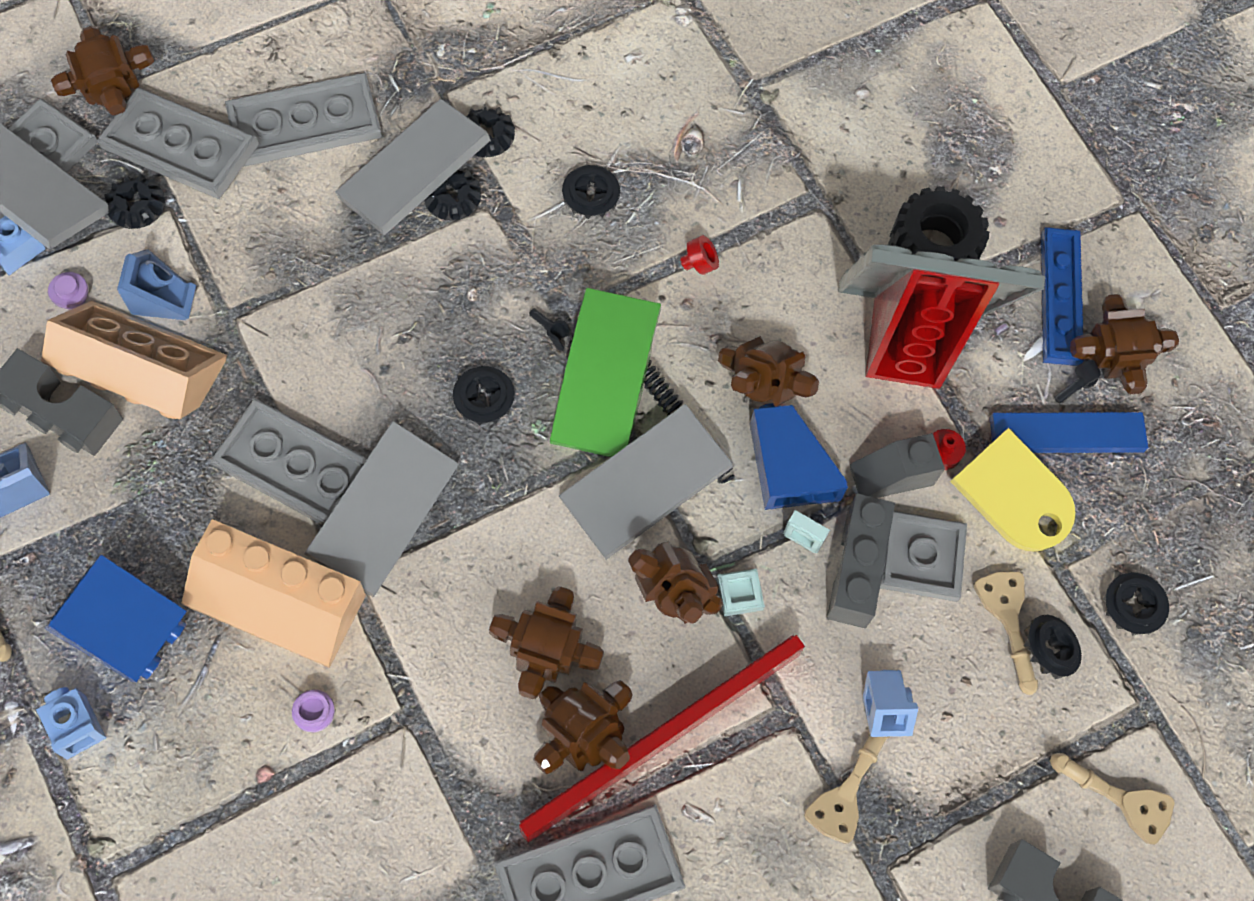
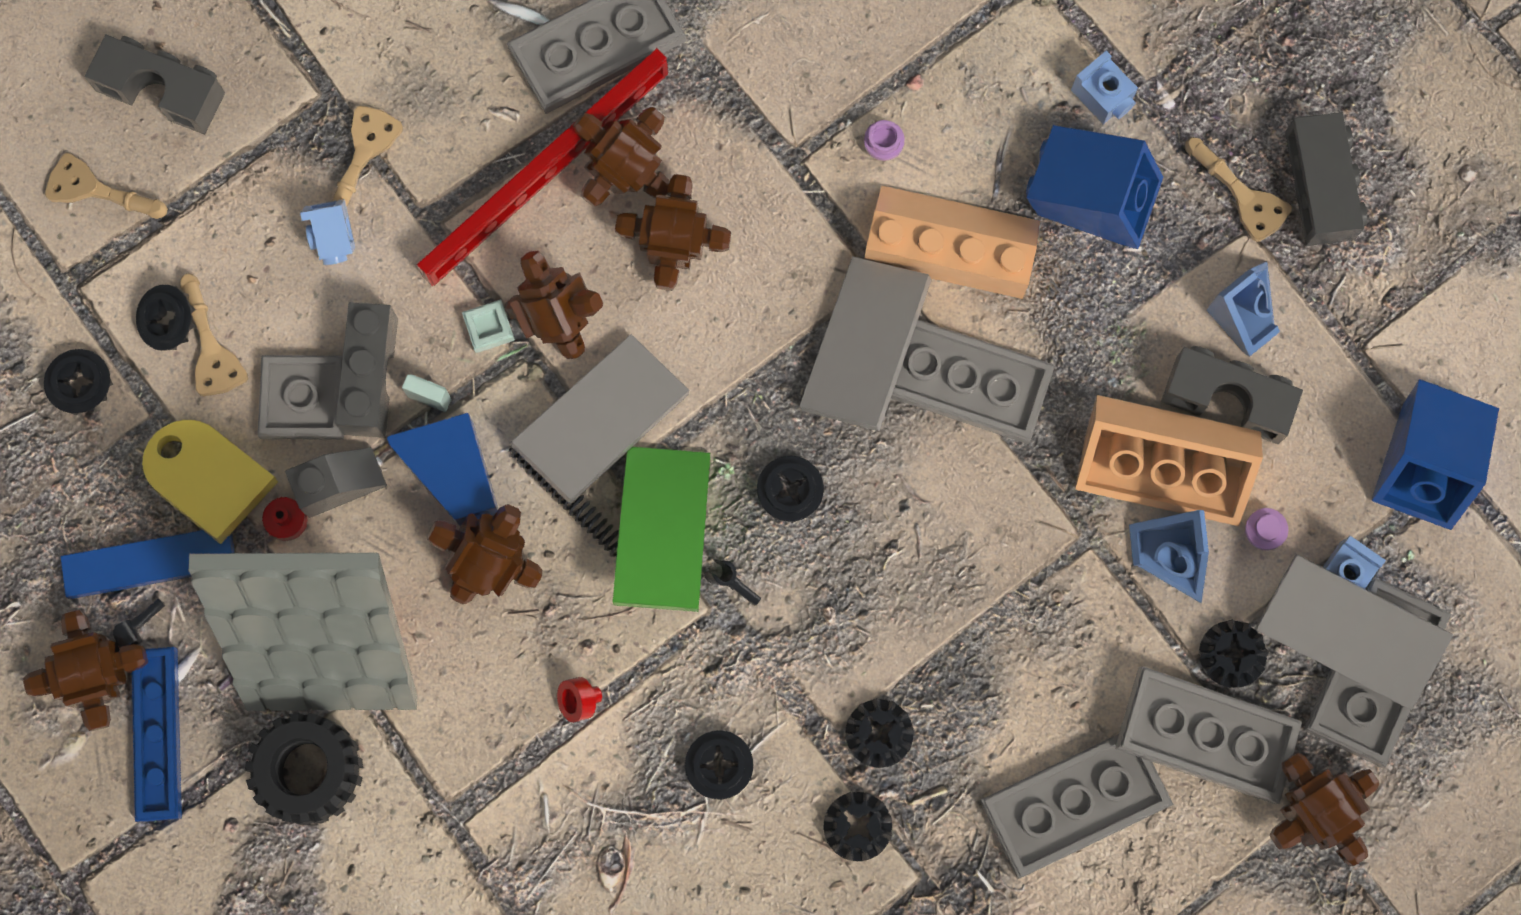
camera: 175 degrees right, 10 degrees up
light grey tile [335,99,490,236] -> none

